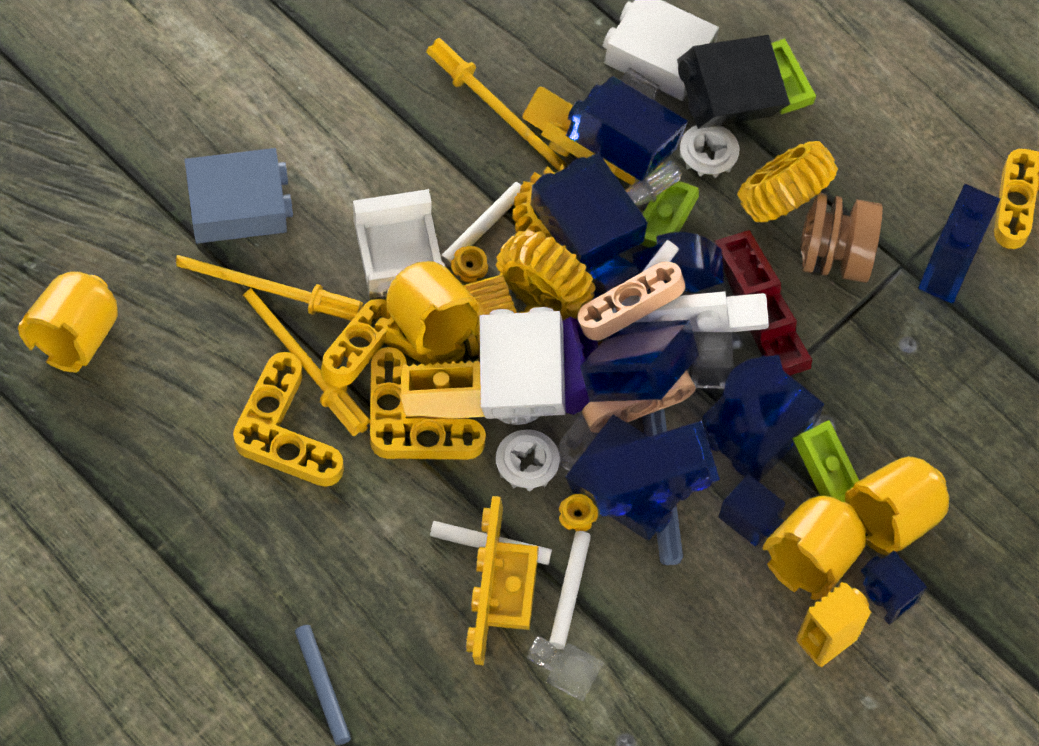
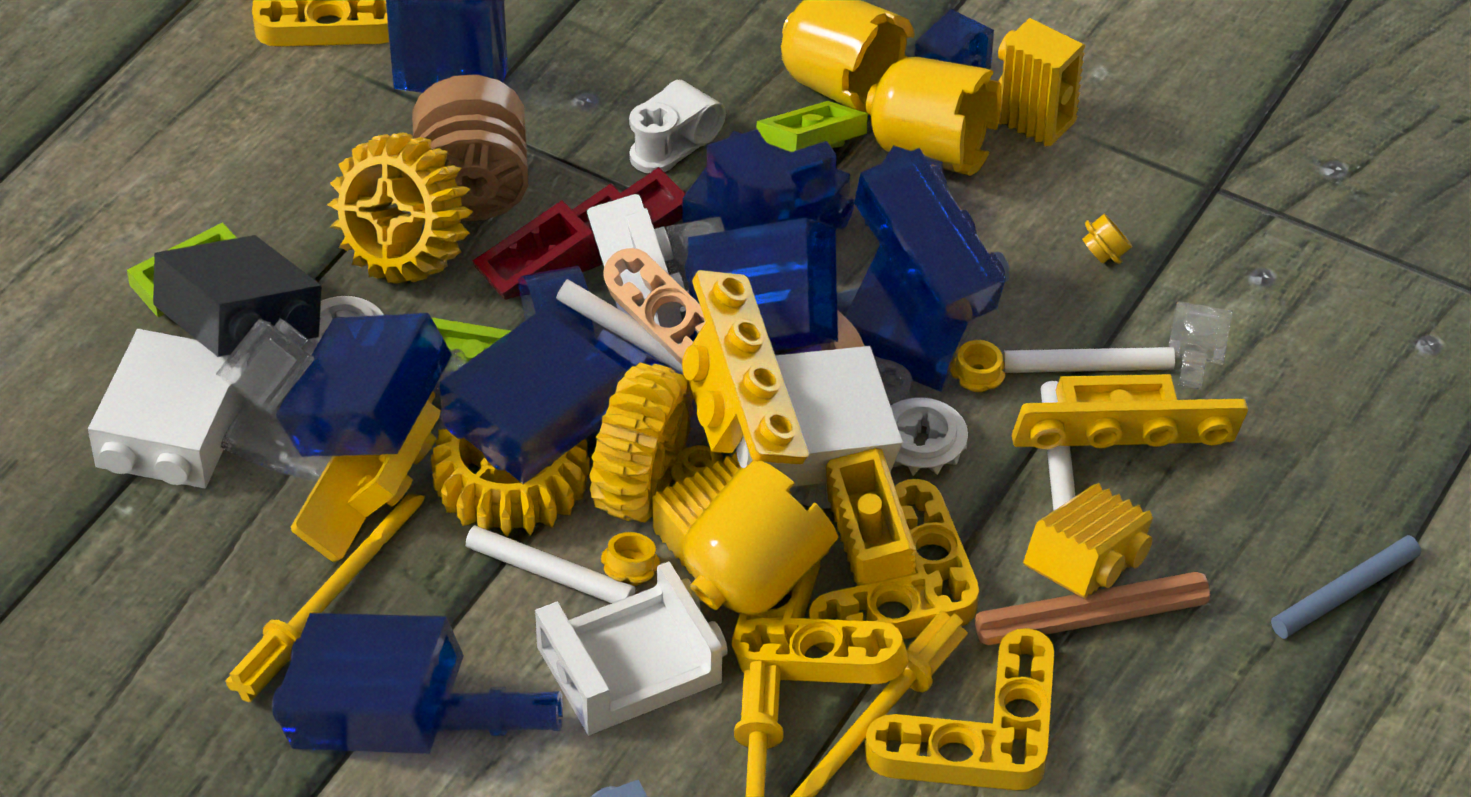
camera: 100 degrees left, 15 degrees down
none -> clear brick [216,319,314,414]
none -> clear blue brick [272,613,464,754]
none -> clear blue pin [433,686,563,736]
none -> white piece [629,80,726,173]
none -> yellow bracket [682,270,809,465]
none -> nougat axle [975,572,1210,645]
none -> yellow brick [1023,483,1153,599]
none -> yellow plate [1082,213,1132,264]

